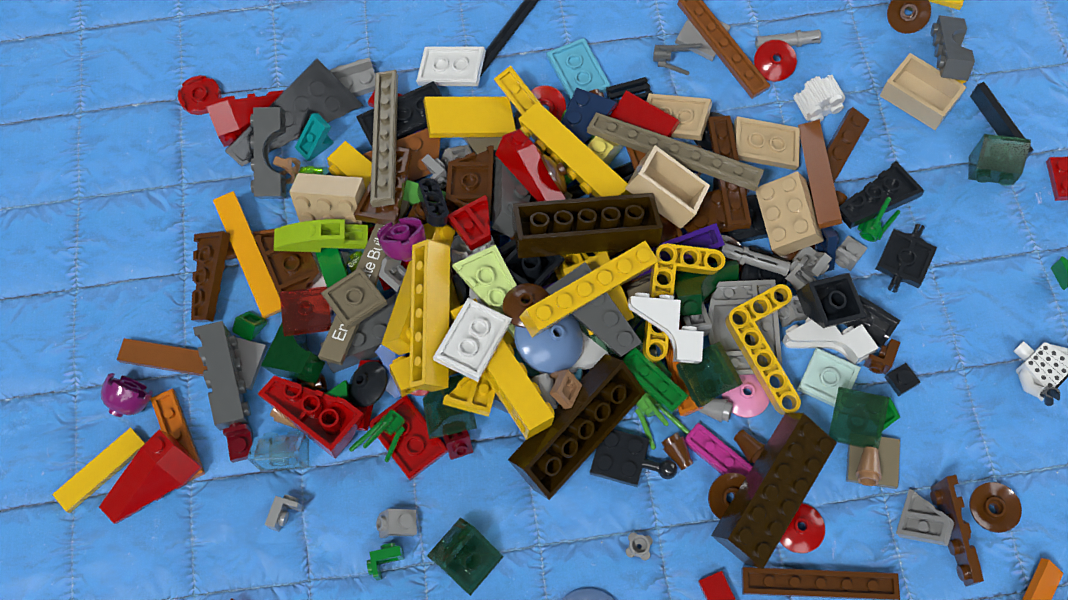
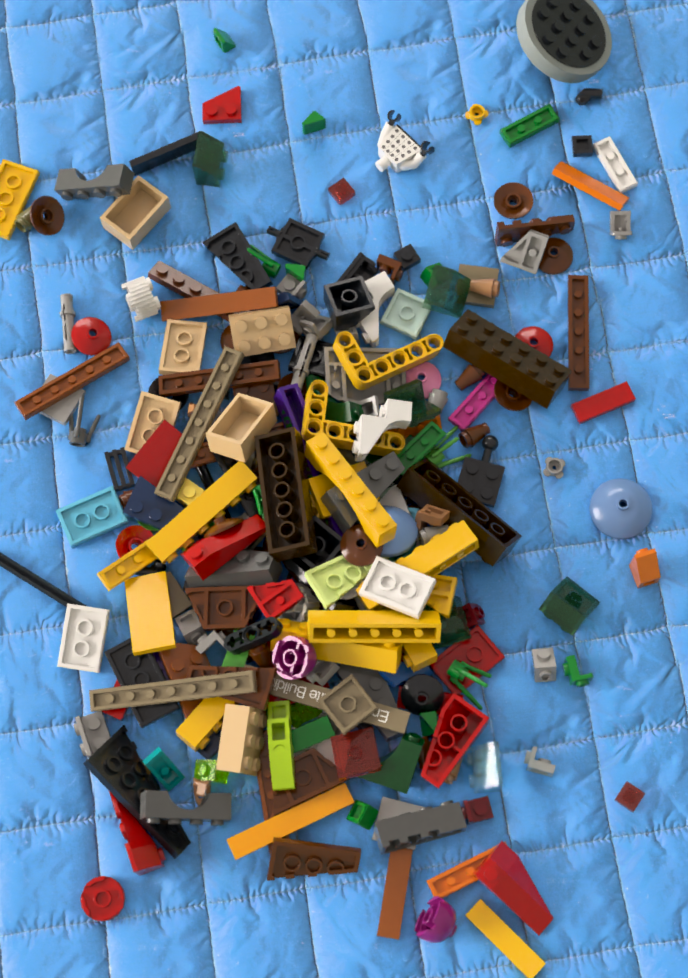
camera: 90 degrees left, 5 degrees up
none -> green slope [285,263,306,282]
none -> clear red plate [328,177,356,205]
none -> reddish brown dish [539,237,573,275]

